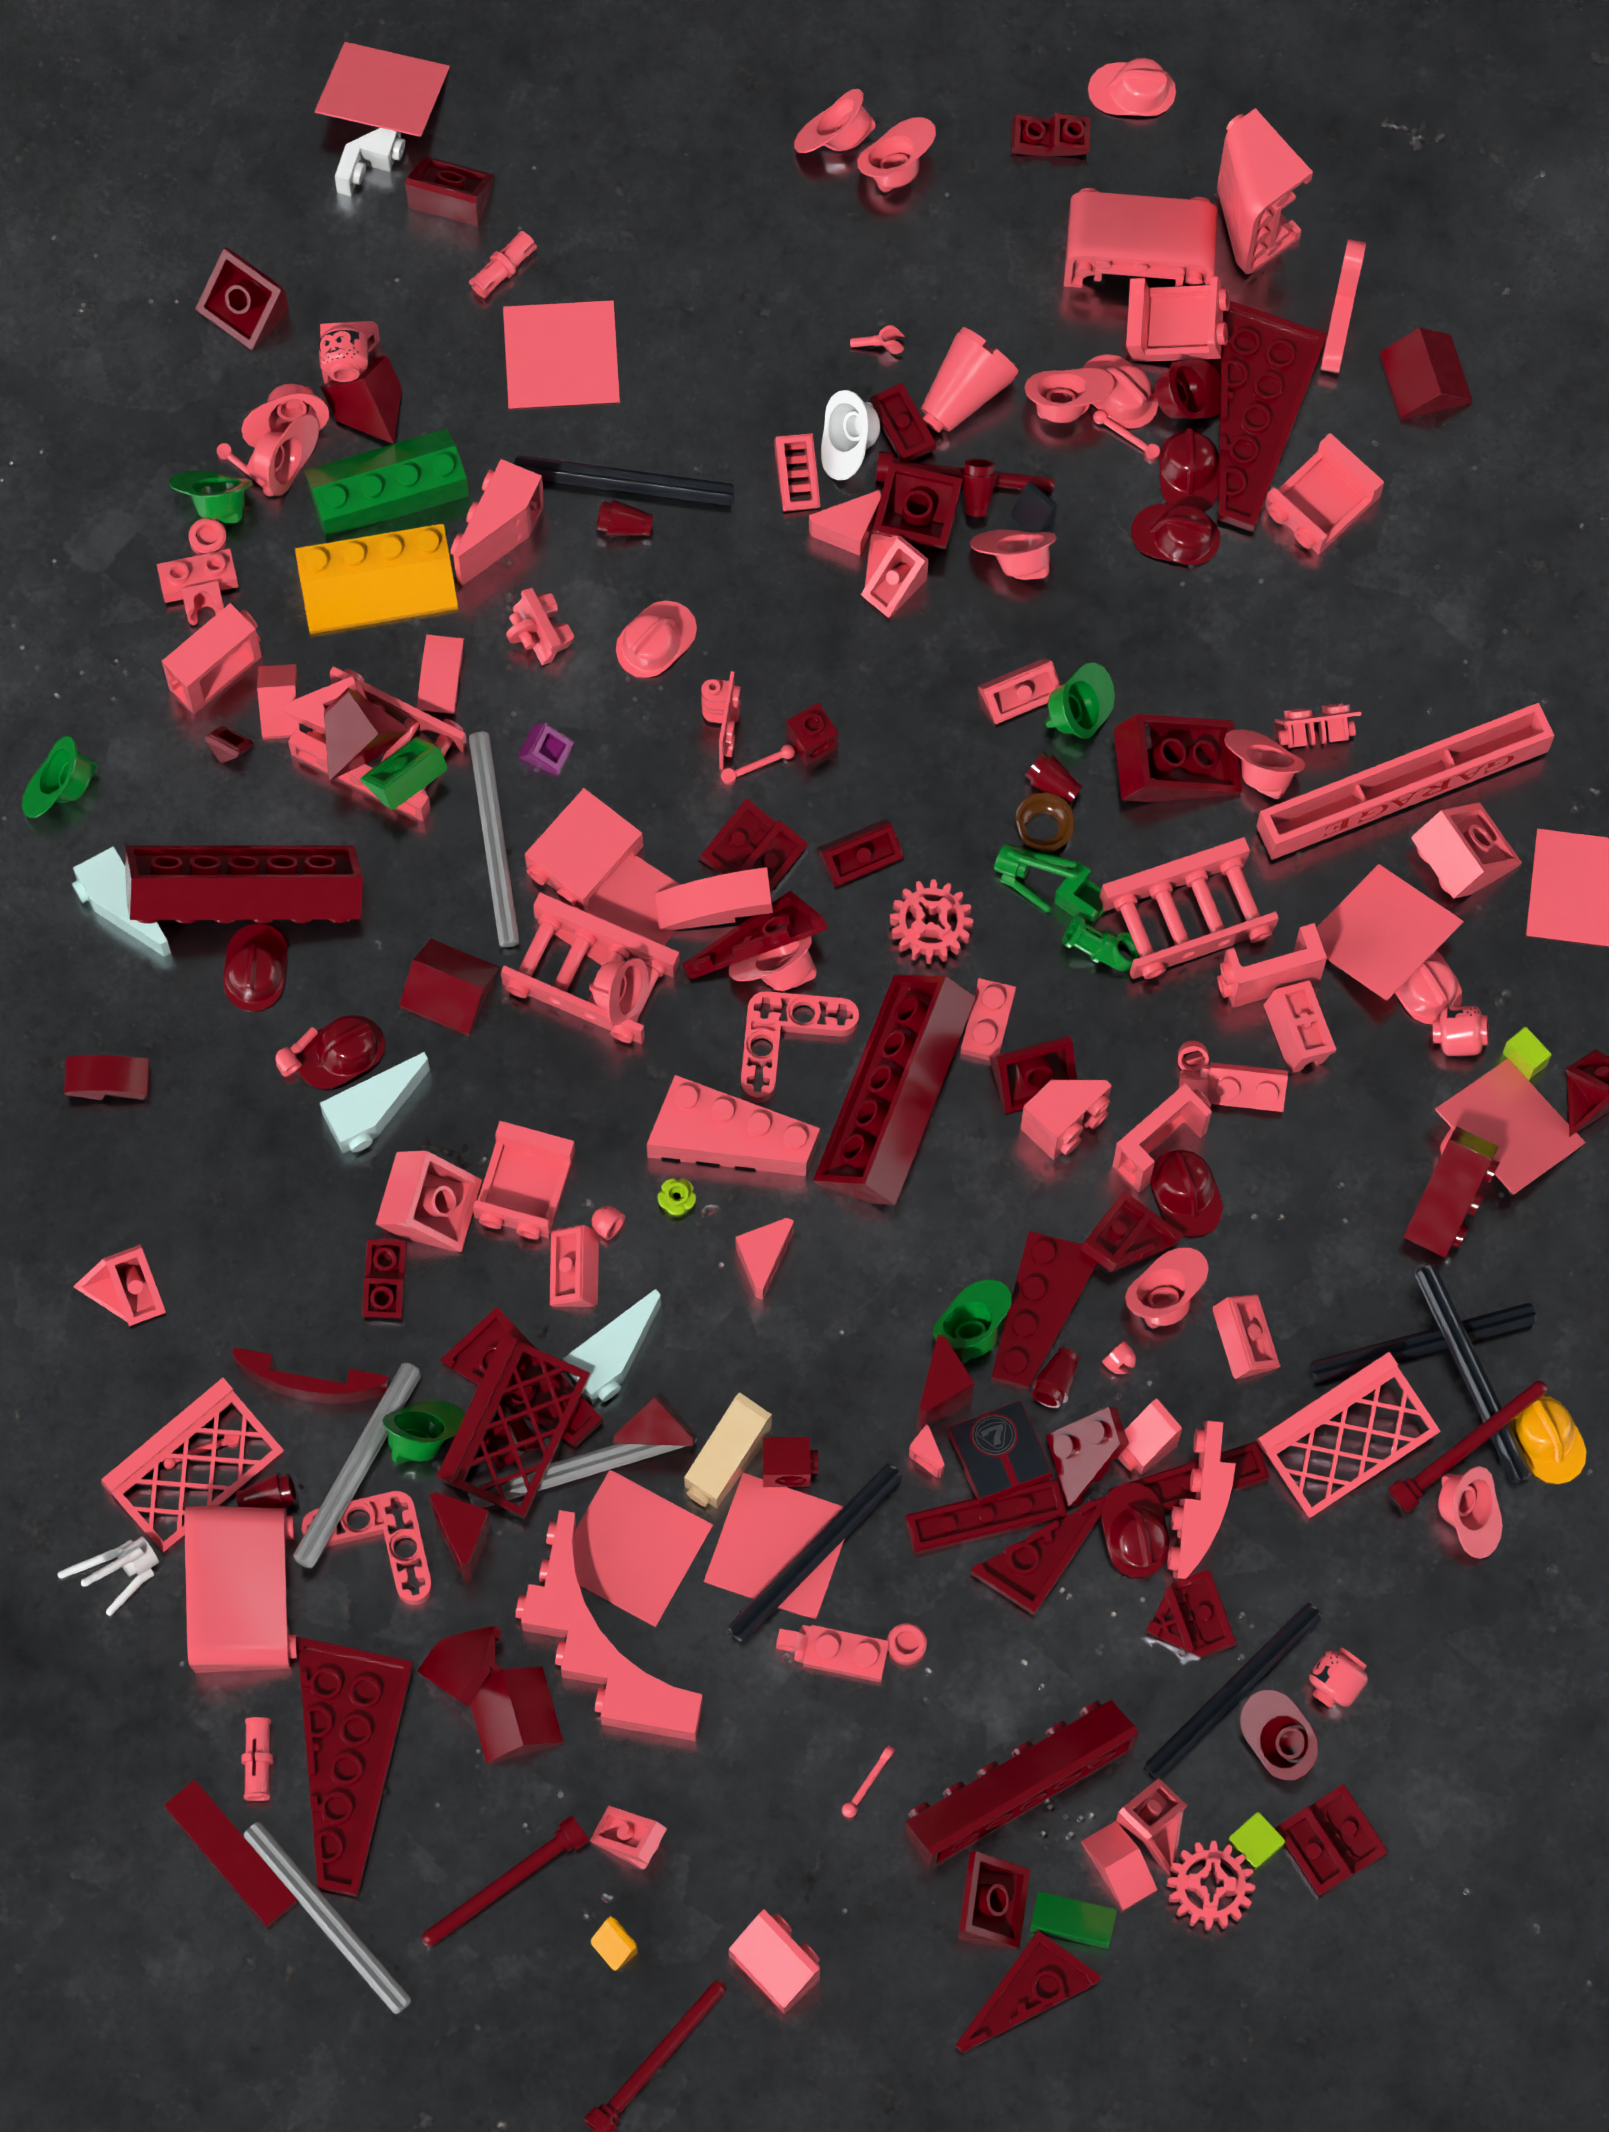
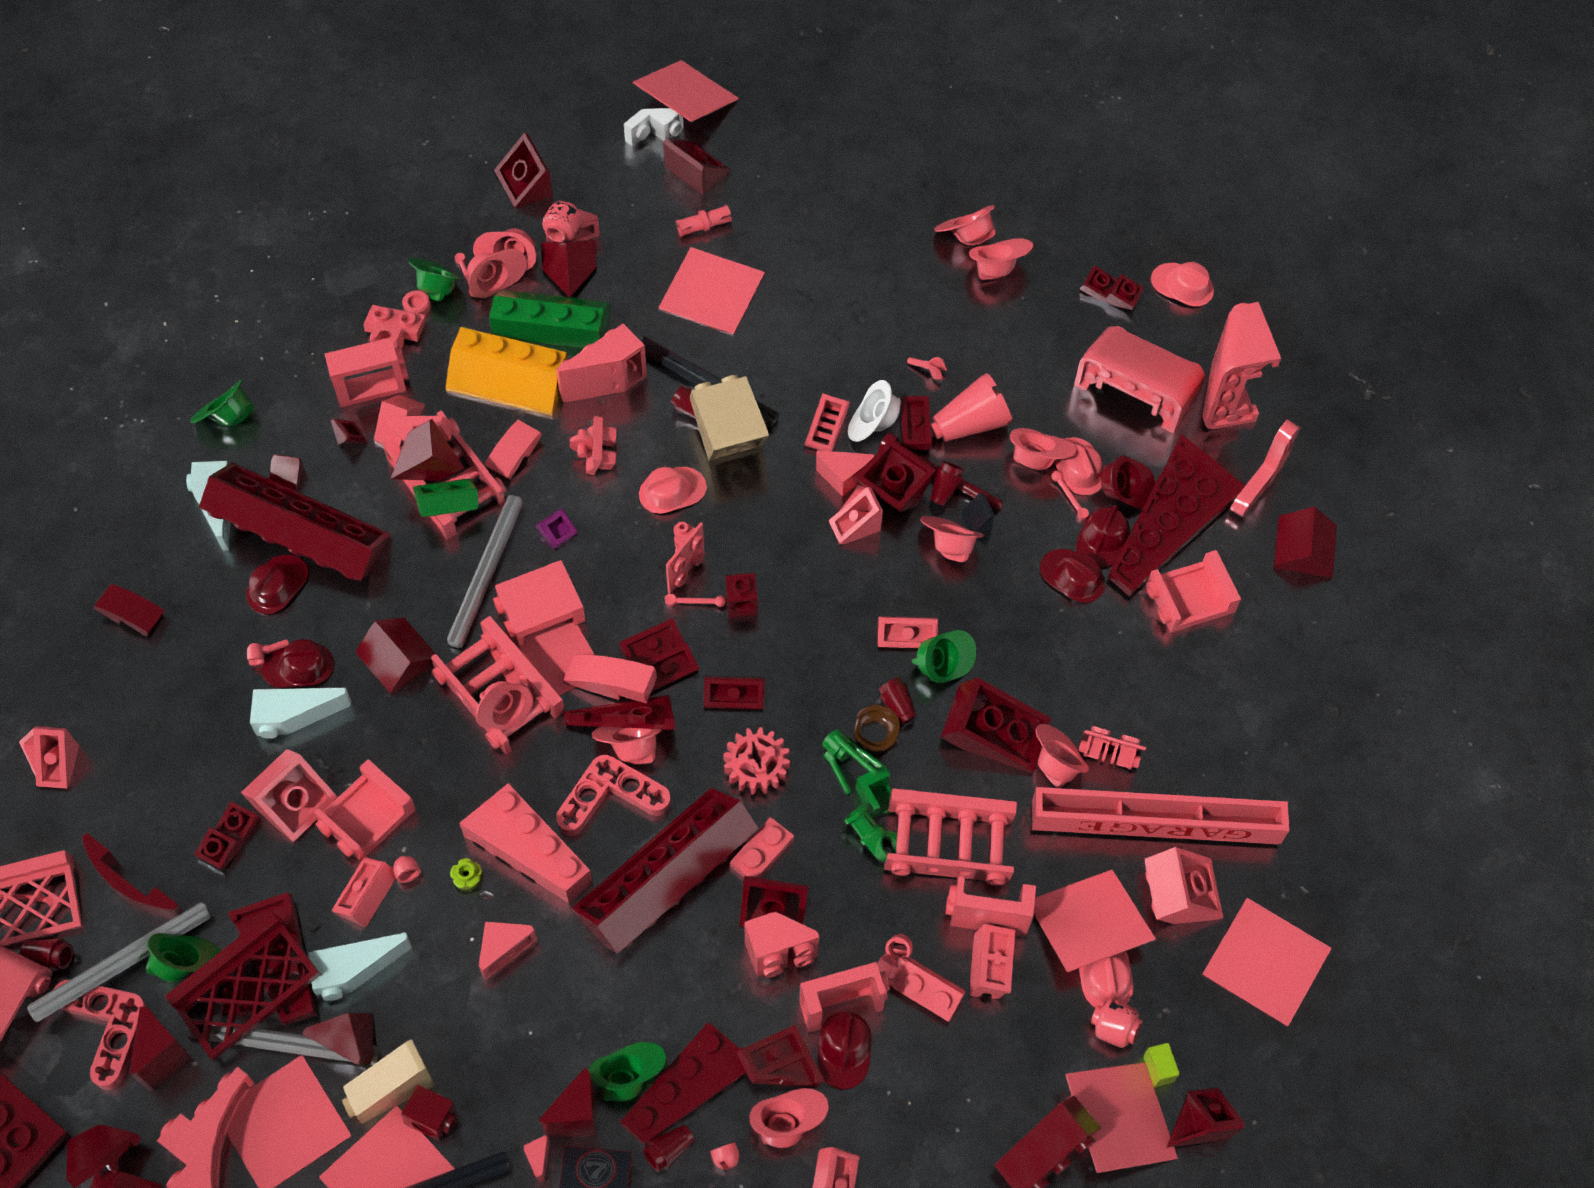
camera: 25 degrees right, 10 degrees down
coral panel [1126,276,1230,362] -> none
none -> slope [269,454,304,491]
none -> tan slope [689,375,769,461]

